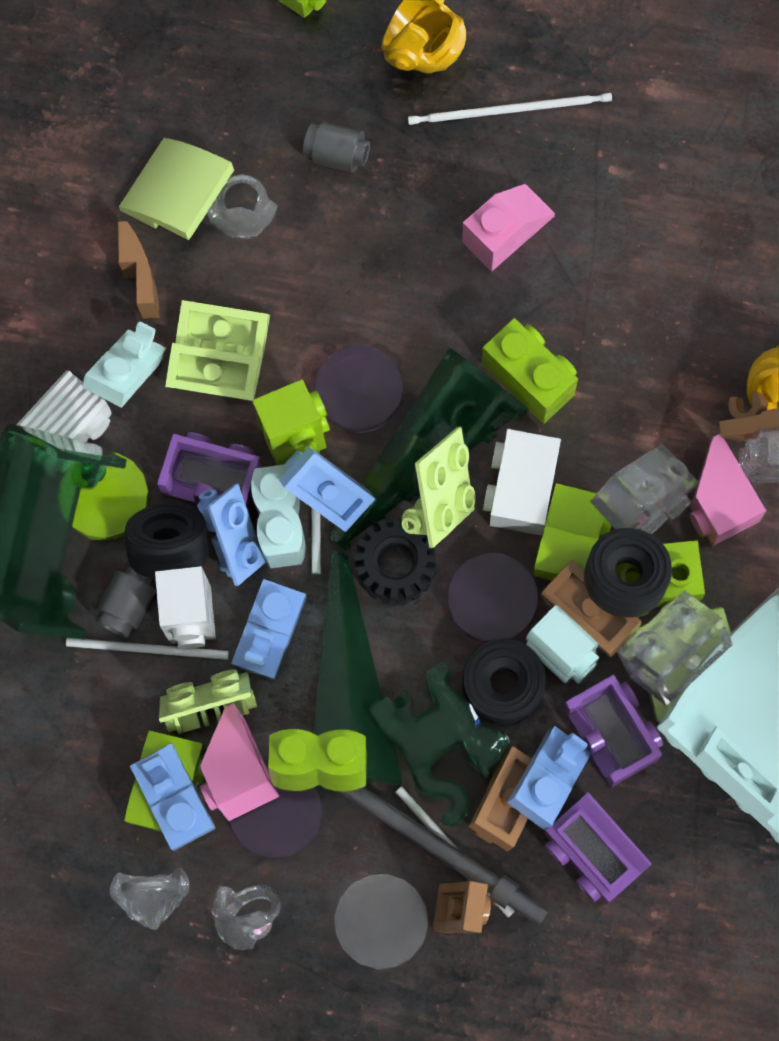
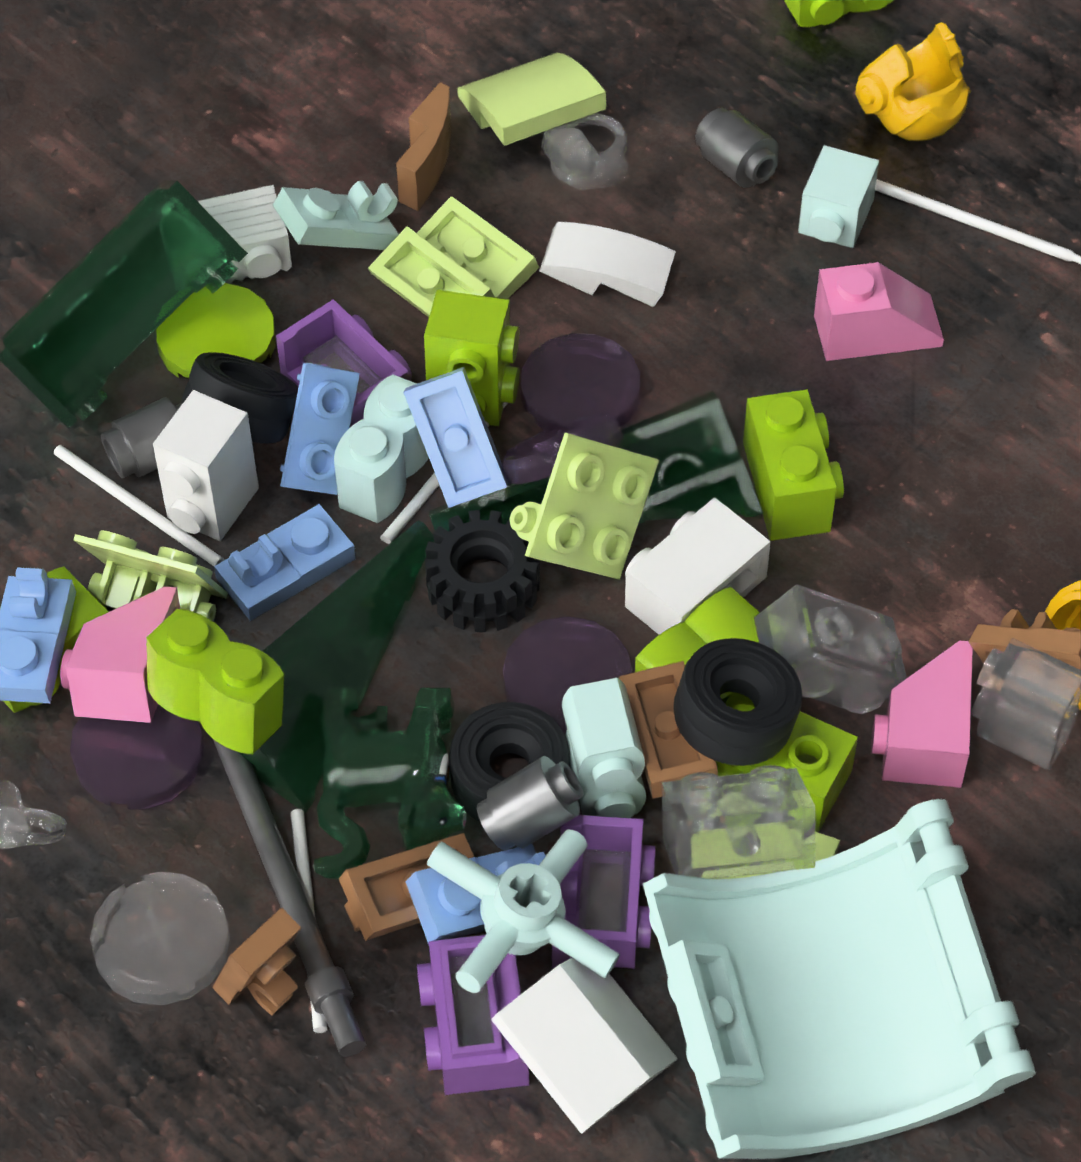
camera: 30 degrees right, 20 degrees down
none -> light aqua bar [427,829,620,993]
none -> flat silver brick [477,756,583,851]
none -> white slope [491,958,678,1134]
none -> clear purple tile [501,413,624,484]
none -> white slope [539,222,676,307]
none -> light aqua brick [798,145,879,248]

